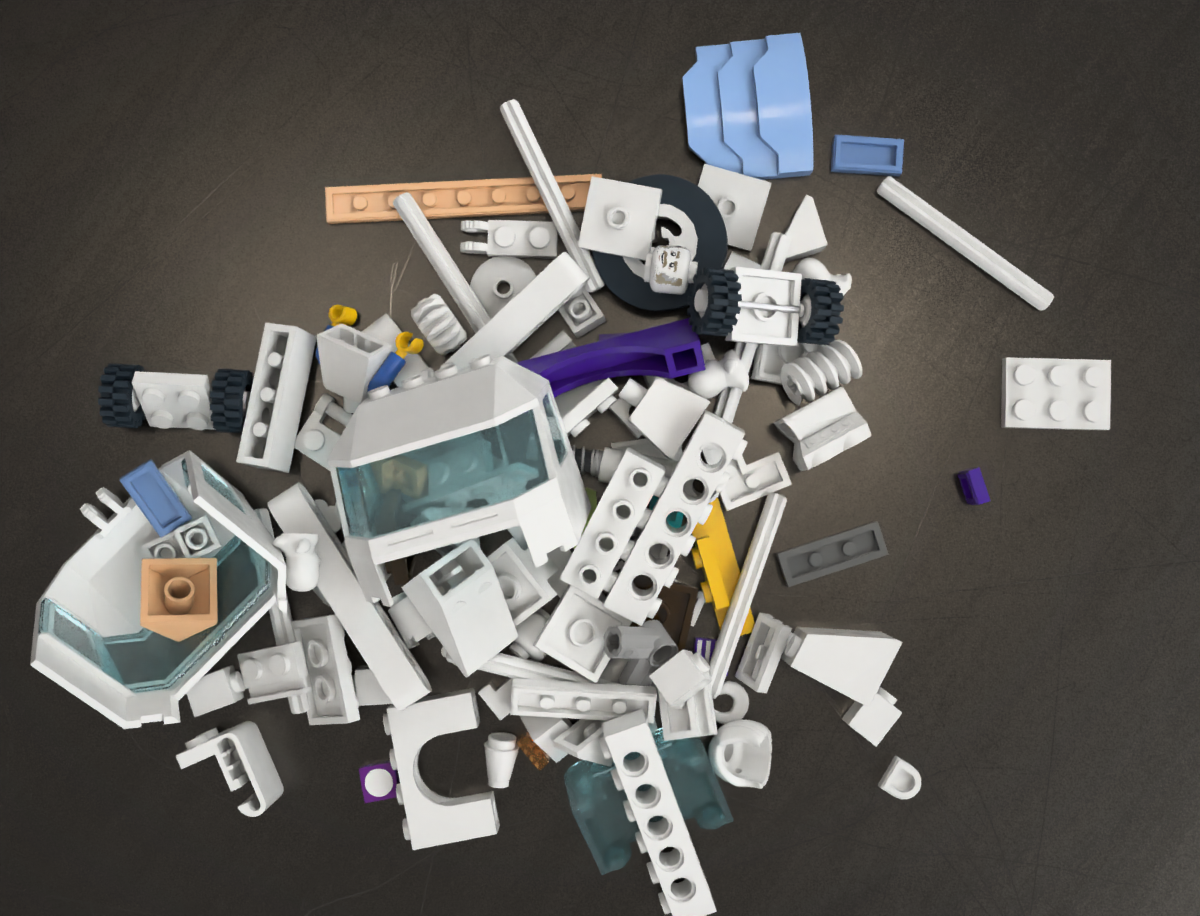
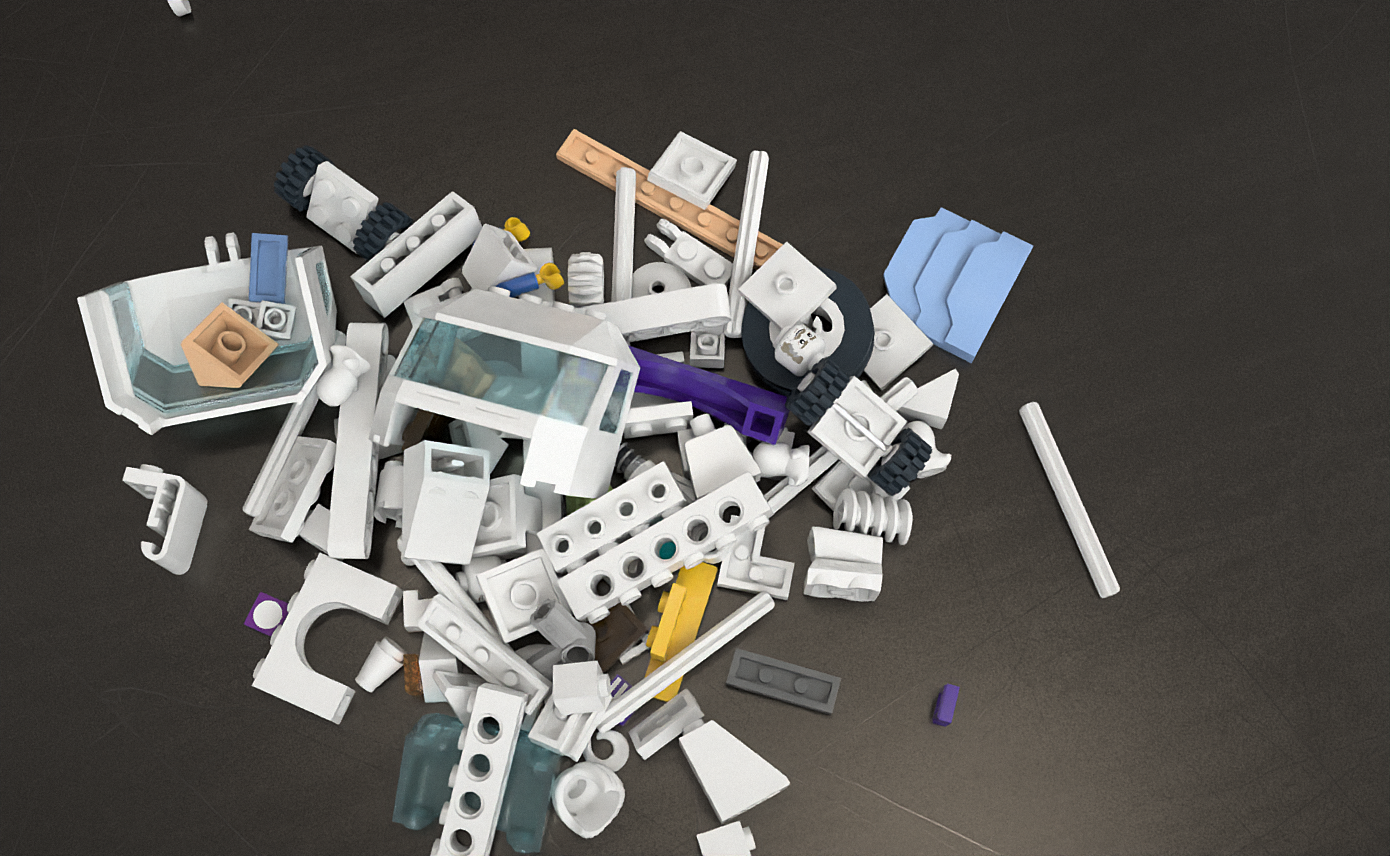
camera: 30 degrees right, 15 degrees down
white brick [186,665,245,717] -> none
white plate [237,641,312,704] -> none
medium blue tile [831,135,904,177] -> none
white plate [1001,357,1111,430] -> none
none -> white plate [647,131,737,210]

